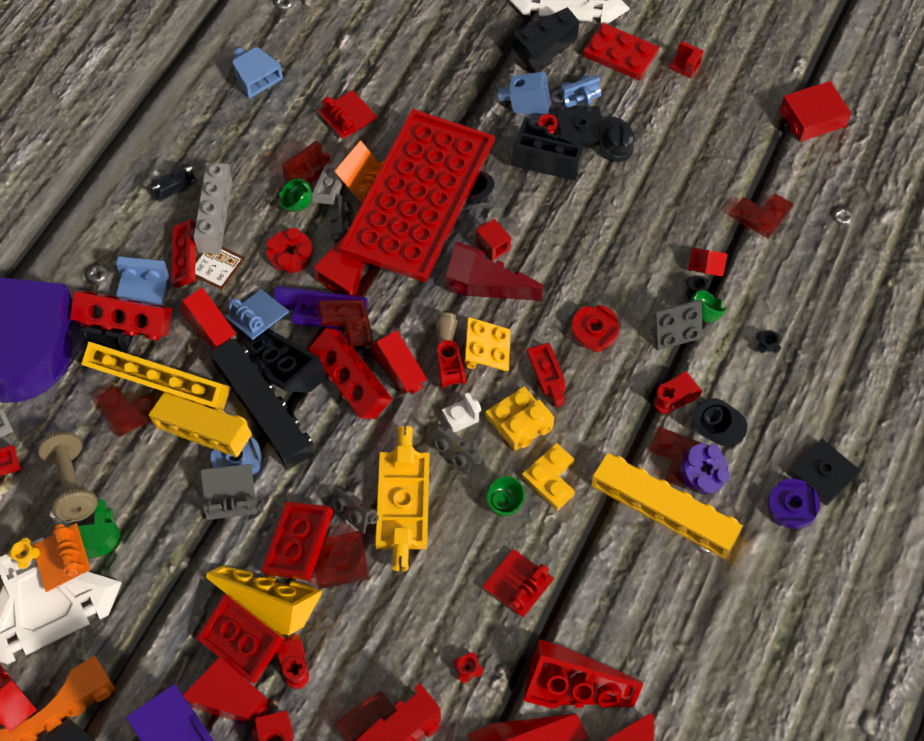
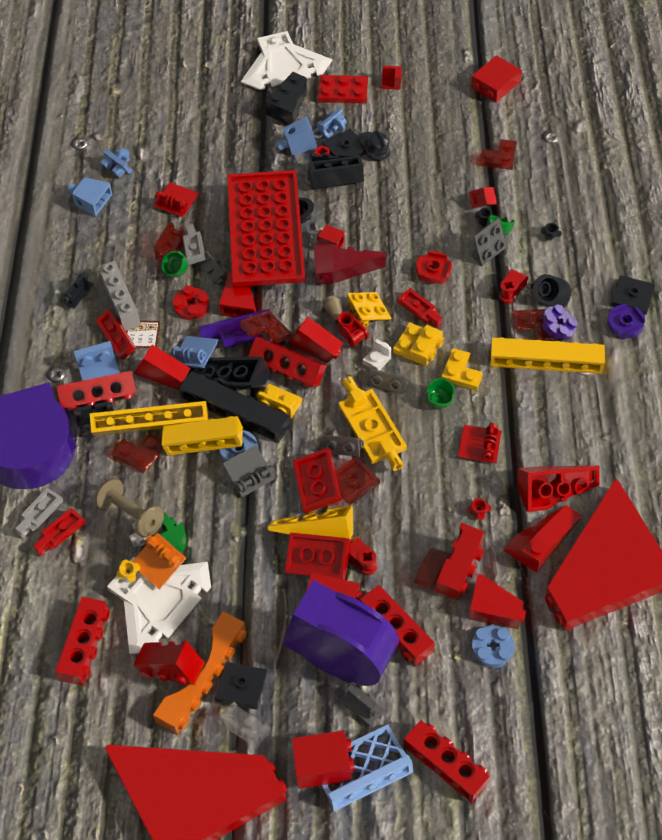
camera: 25 degrees left, 5 degrees down
orange hinge [334,141,384,203] -> none
none -> medium blue hips [100,148,132,178]
none -> yellow bracket [257,384,302,418]

